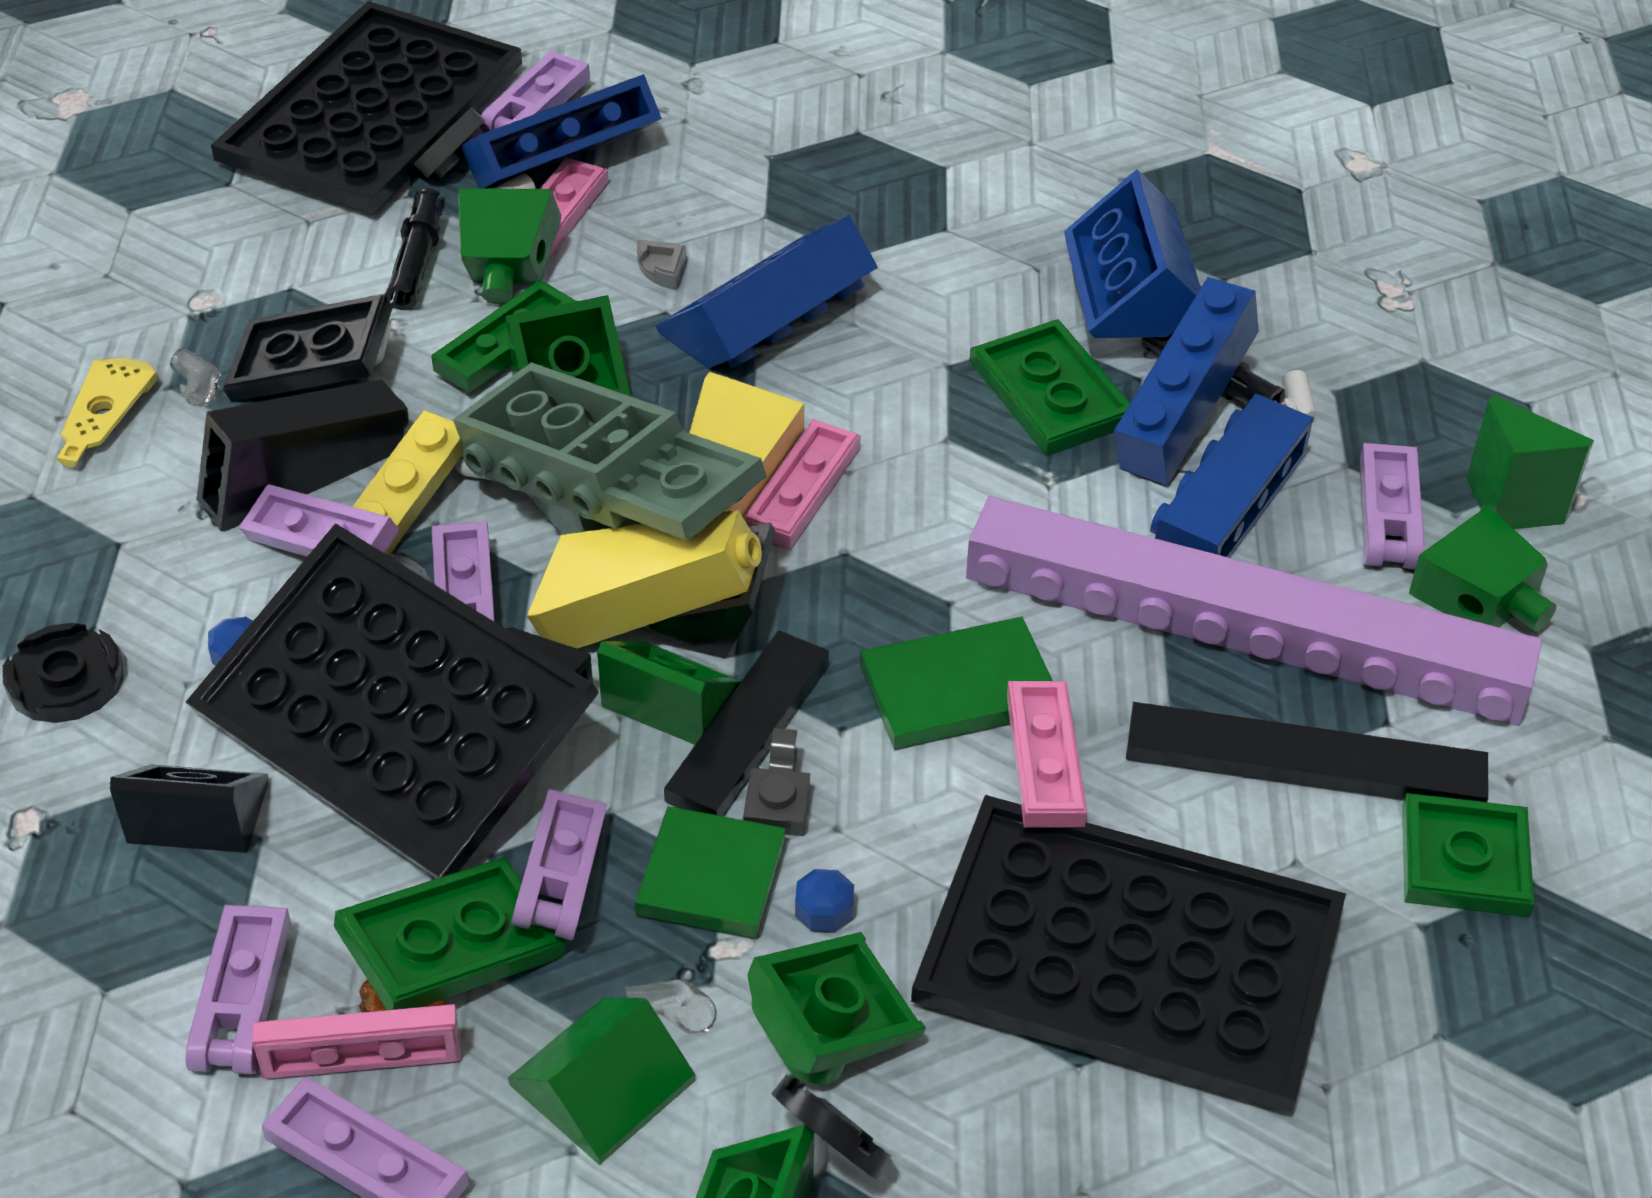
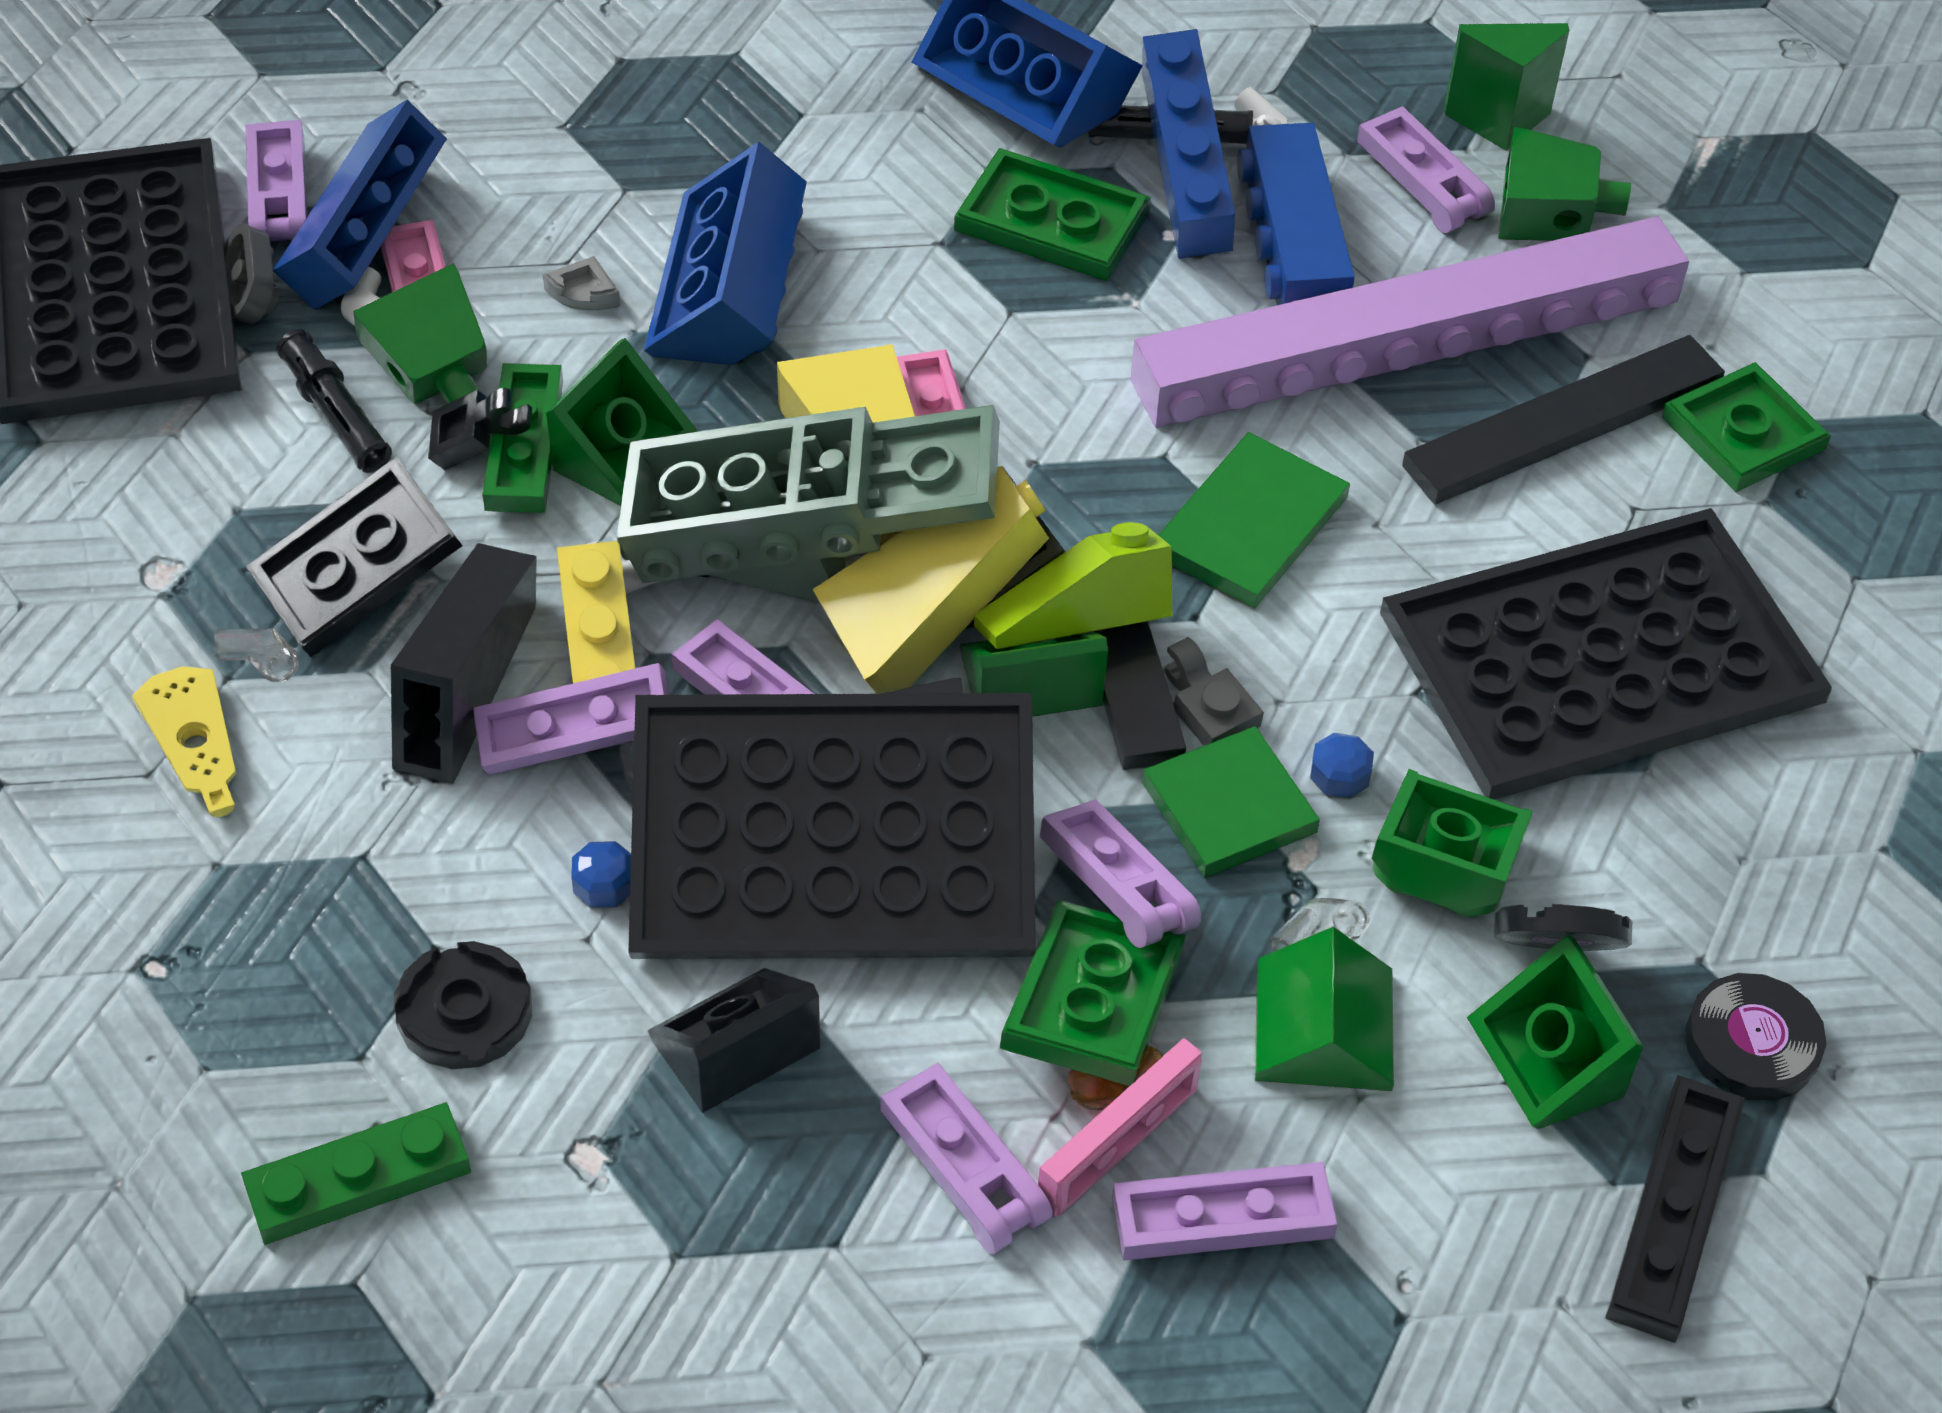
camera: 40 degrees left, 5 degrees up
bright pink tile [1006,681,1087,827] -> none
none -> black plate [428,388,532,470]
none -> lime slope [974,522,1173,649]

